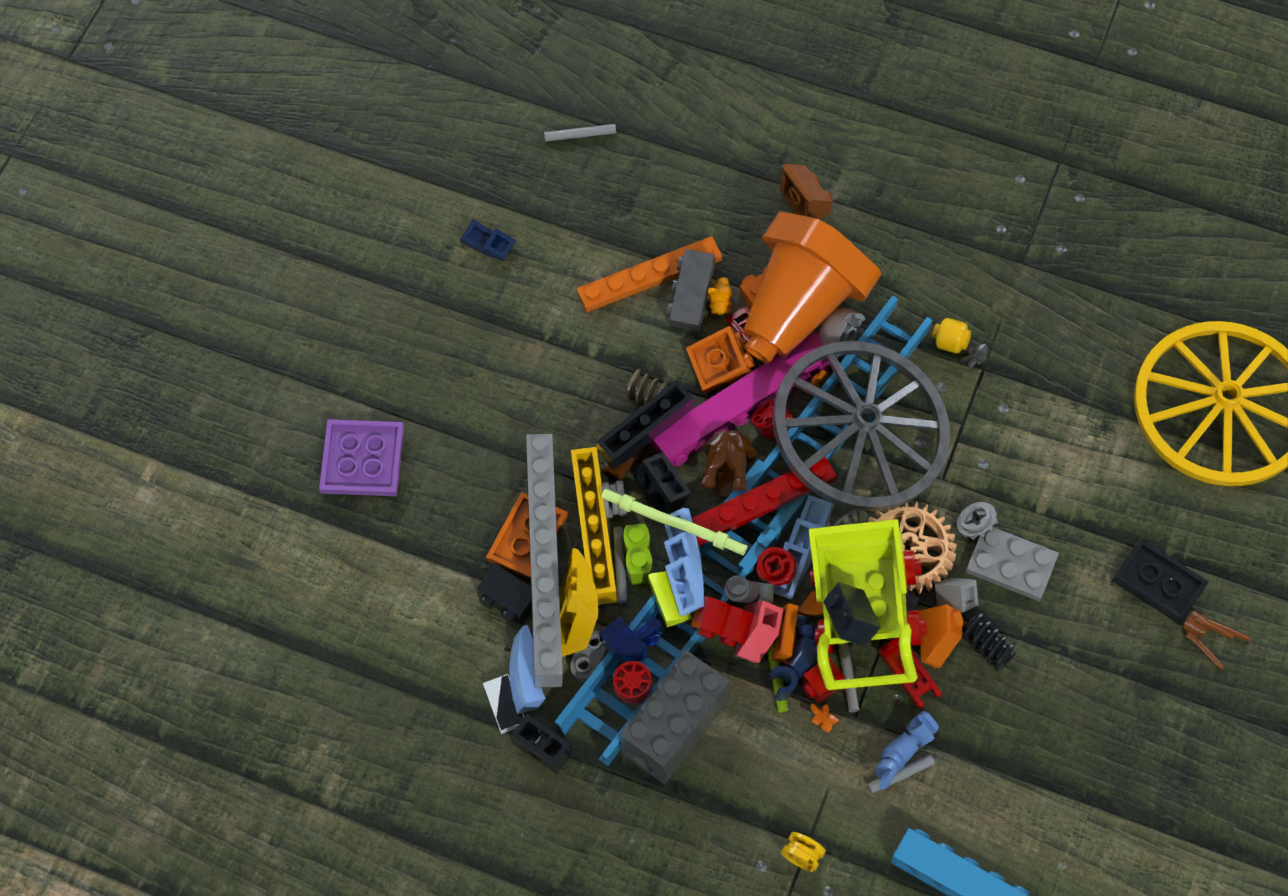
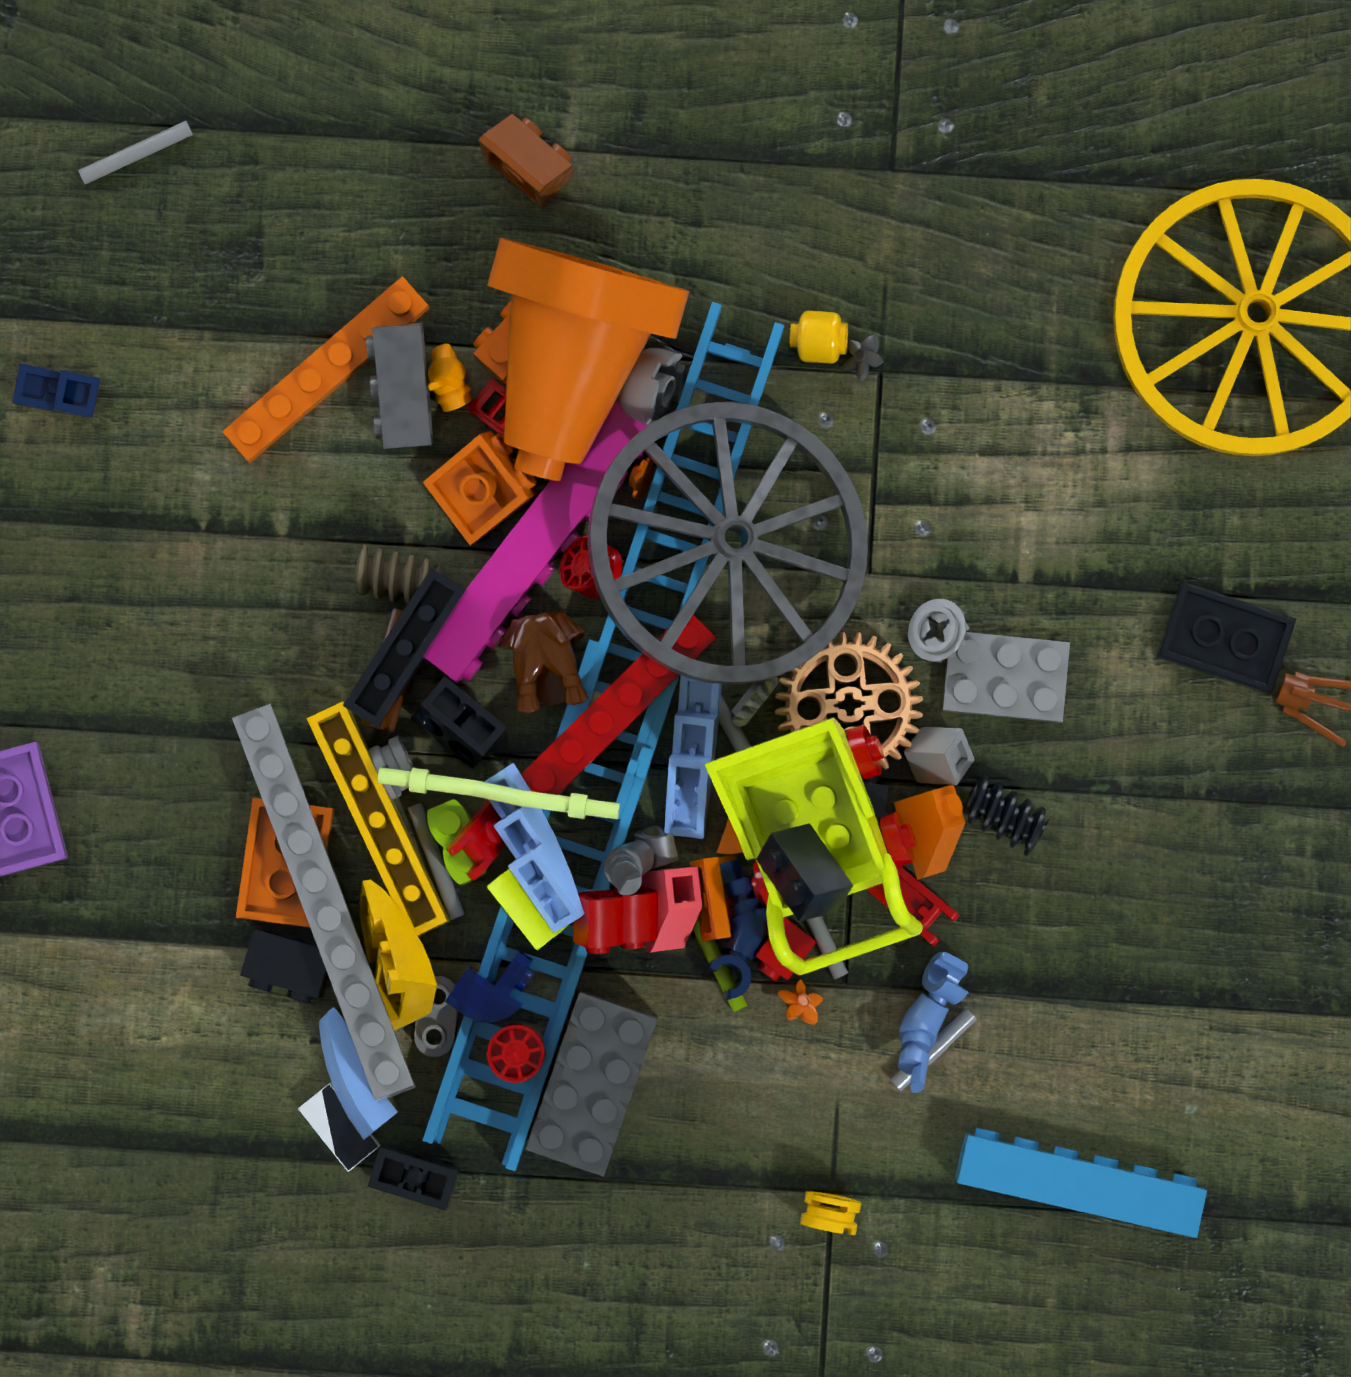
camera: 20 degrees left, 20 degrees up
red wheel [756,547,797,586] -> none
none -> red hinge [446,800,506,881]

